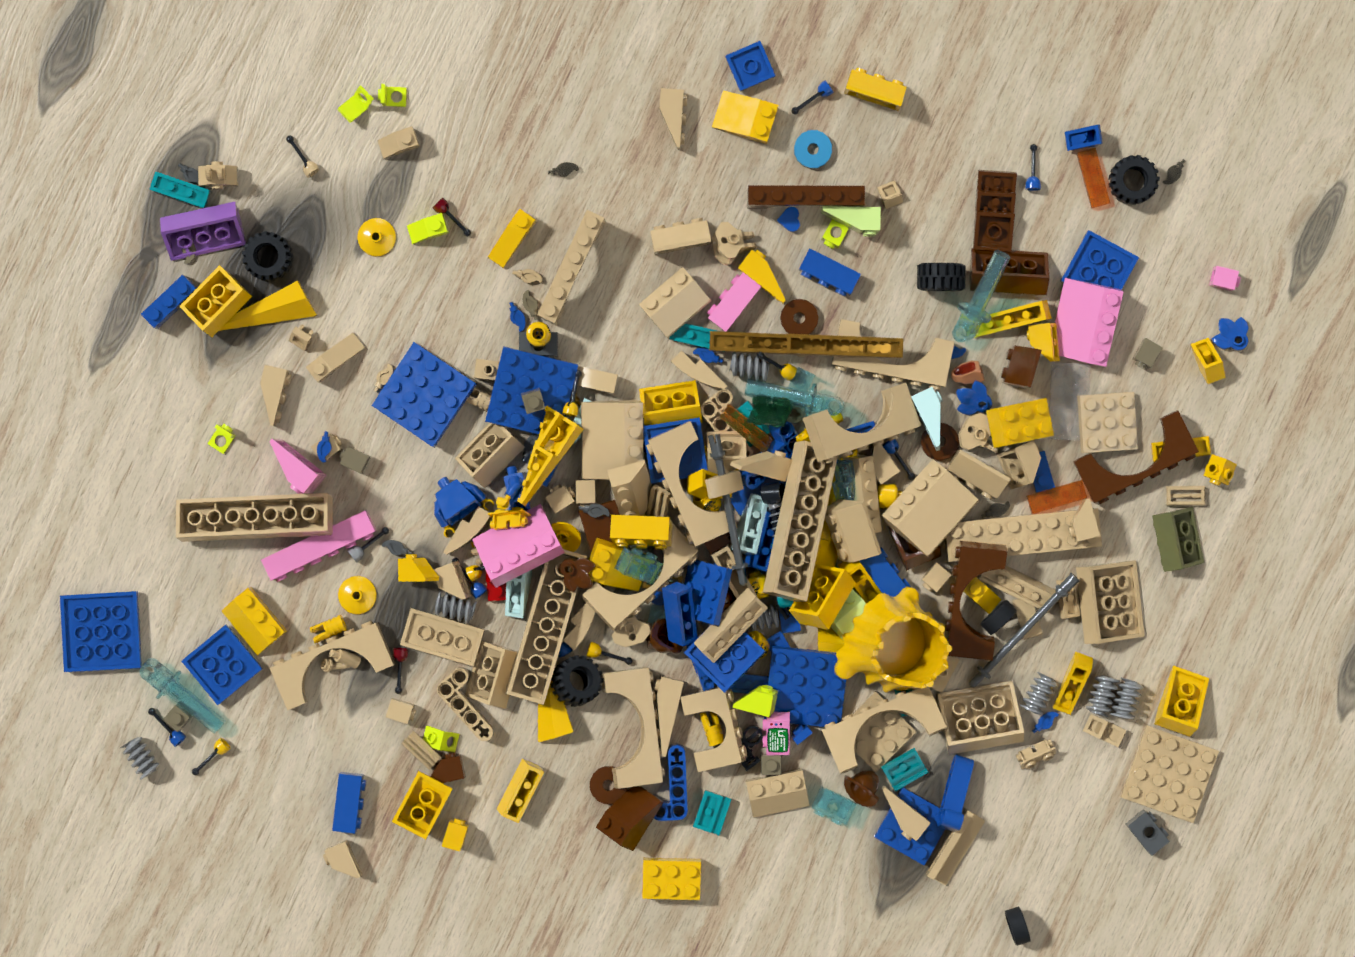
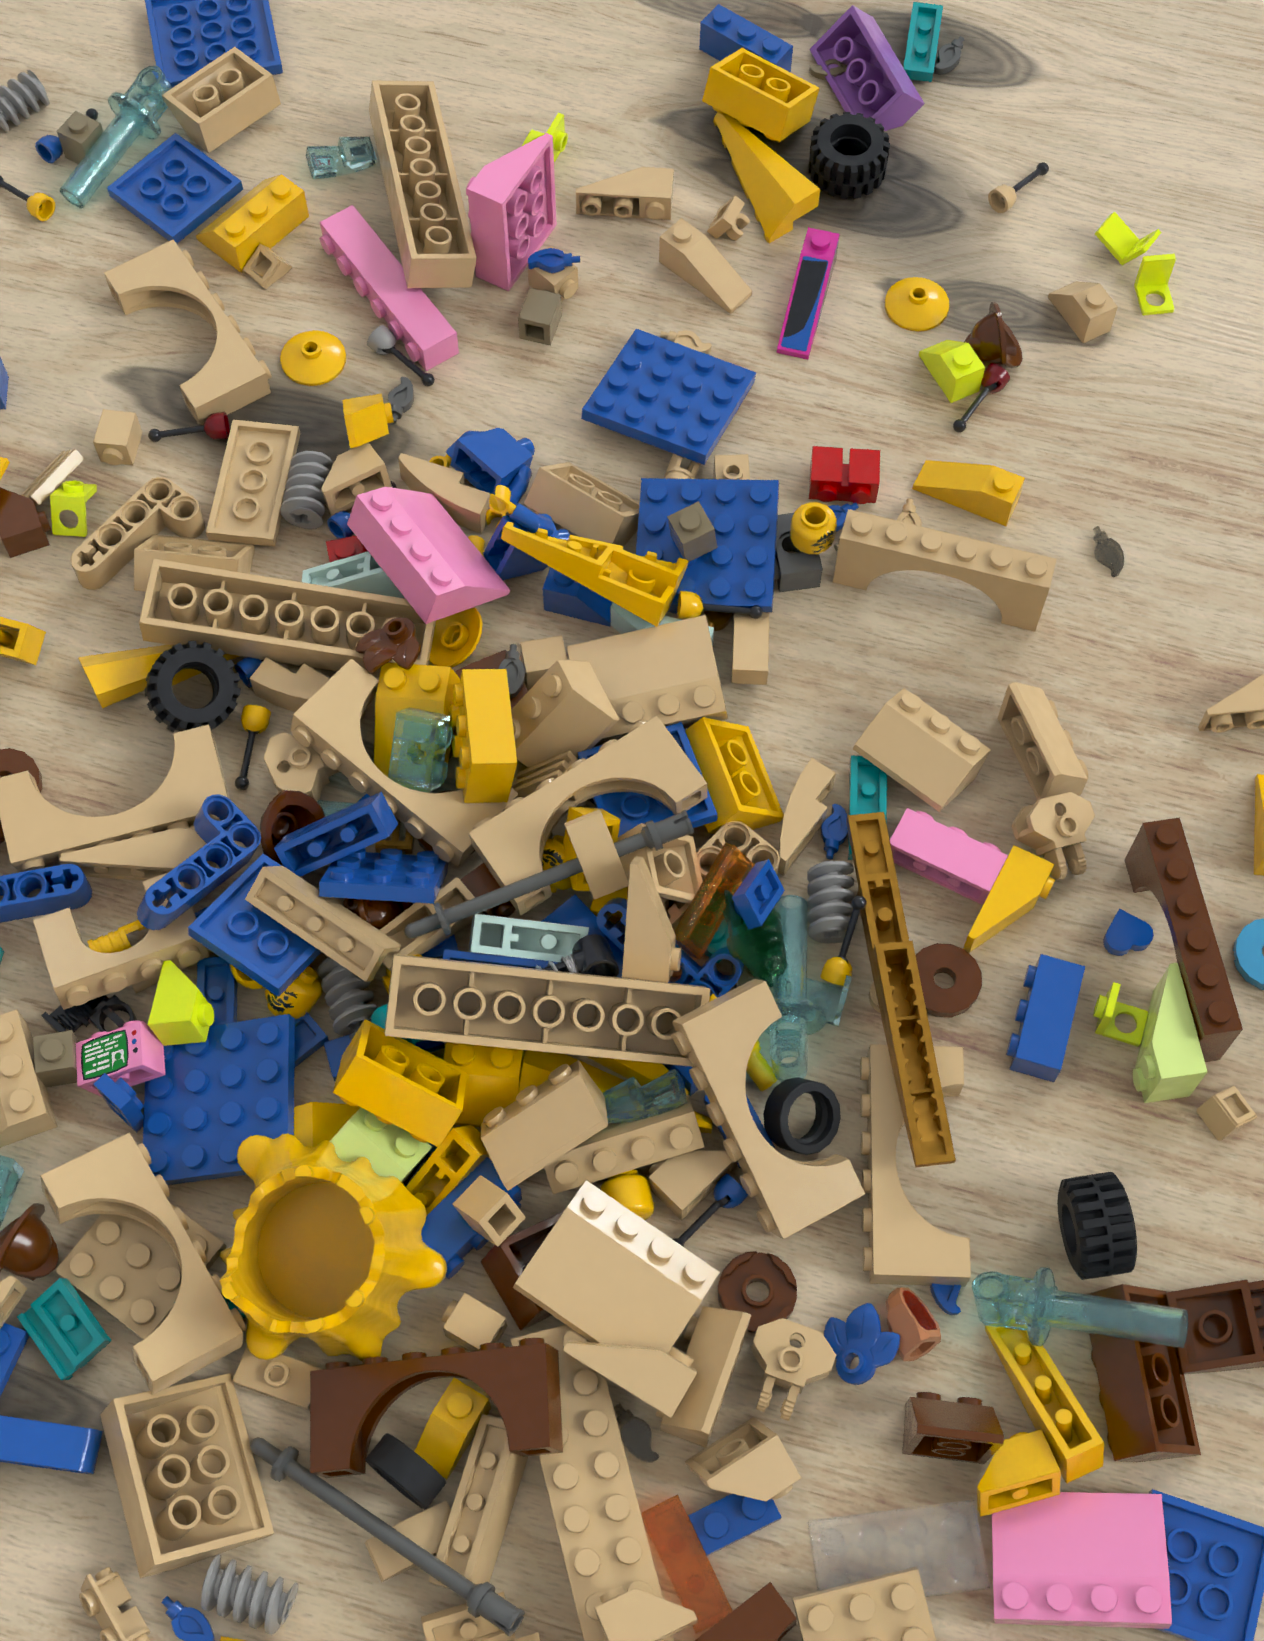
camera: 80 degrees right, 25 degrees down
tan hinge [198,161,238,190] -> none
yellow hinge [309,615,347,644] -> none
tan plant [321,649,361,672] -> none
yellow hinge [487,507,531,530] -> none
tan brick [545,484,576,514] -> none
light aqua slope [911,387,942,451] -> none
yellow brick [986,398,1054,448] -> none
none -> blue beam [137,794,261,930]
none -> tan slope [162,47,281,153]
none -> tan slope [243,244,292,289]
none -> clear light blue slope [305,137,377,179]
none -> tan brick [453,1175,526,1247]
none -> tan slope [563,1340,697,1418]
none -> blue plate [732,859,785,930]
none -> black tyre [763,1077,841,1155]
none -> slope [777,227,840,360]
none -> red piece [809,446,881,504]
none -> reddish brown helmet [964,302,1023,368]

